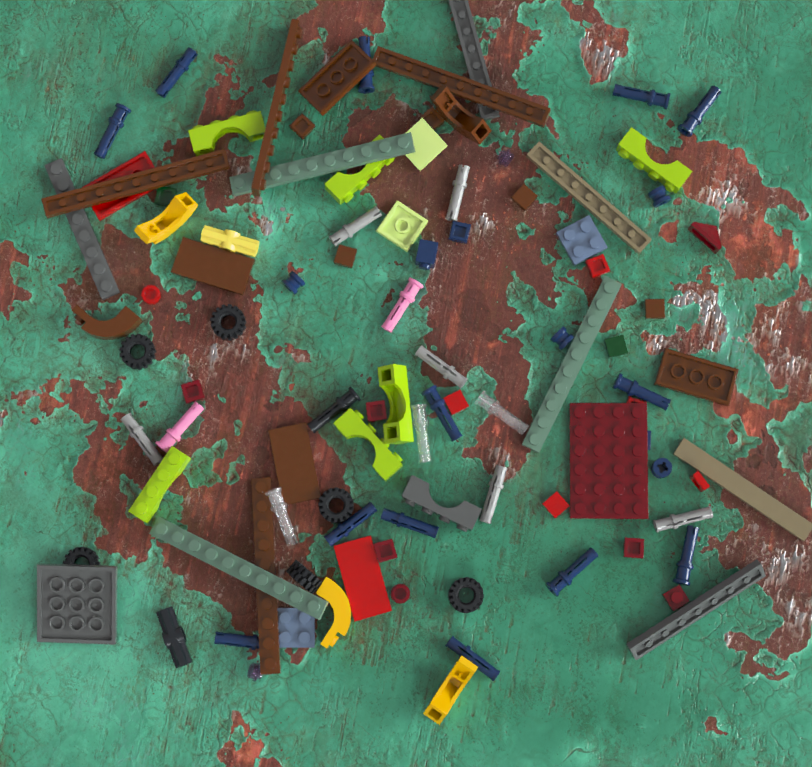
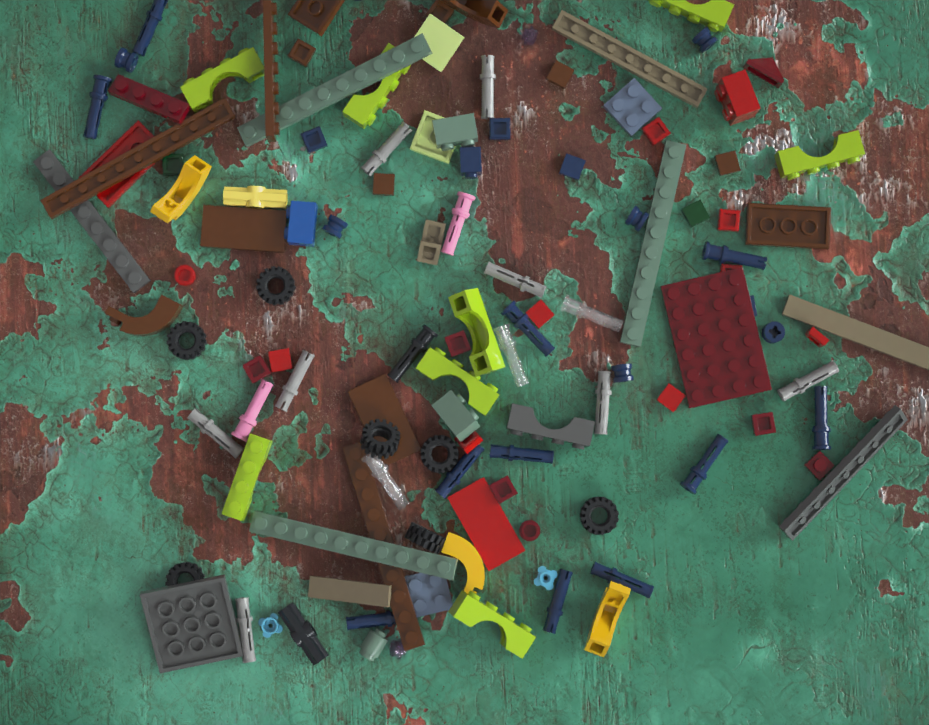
camera: 15 degrees left, 5 degrees up
none -> dark red plate [108,74,191,125]
none -> dark blue wheel [114,47,139,73]
none -> light grey pin [235,597,256,663]
none -> medium azure plate [258,613,283,638]
none -> red tile [268,348,293,373]
none -> light grey pin [275,350,315,412]
none -> blue brick [284,200,318,247]
none -> dark blue tile [301,126,328,154]
none -> dark tan tile [308,575,392,607]
none -> sand green brick [359,628,388,661]
none -> black tyre [360,419,400,459]
none -> dark tan slope [417,219,446,265]
none -> sand green brick [431,390,480,442]
none -> sand green brick [432,113,478,151]
none -> lime arch [448,590,536,659]
none -> red tile [454,431,483,454]
none -> medium azure plate [534,566,558,590]
none -> dark blue pin [542,569,573,634]
none -> dark blue tile [559,153,586,181]
none -> dark blue wheel [611,363,634,383]
none -> red brick [714,69,761,126]
none -> red tile [717,209,740,232]
none -> lime arch [774,130,865,180]

